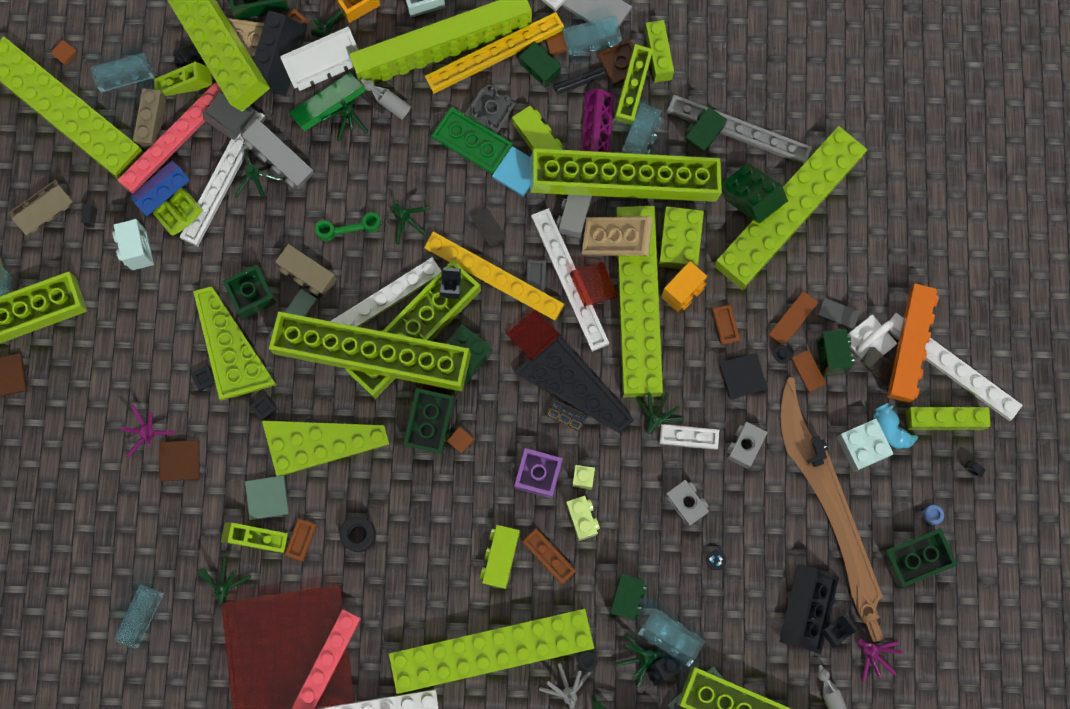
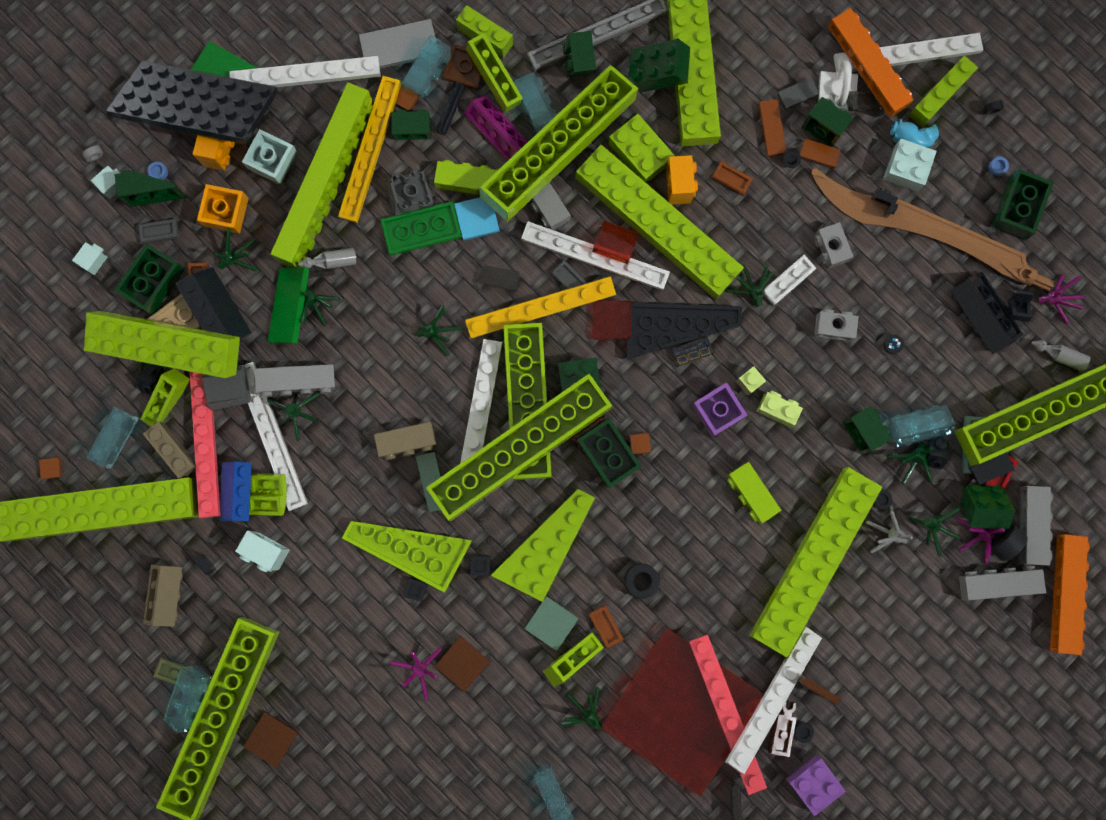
camera: 50 degrees left, 5 degrees up
dark green brick [223,265,277,319] -> none
white hinge [280,27,358,91] -> none
green piece [315,212,381,242] -> none
black bracket [440,268,461,299] -> none
dark orange tile [522,528,576,585] -> none
tan tile [582,216,653,256] -> none
black tile [719,353,768,400] -> none

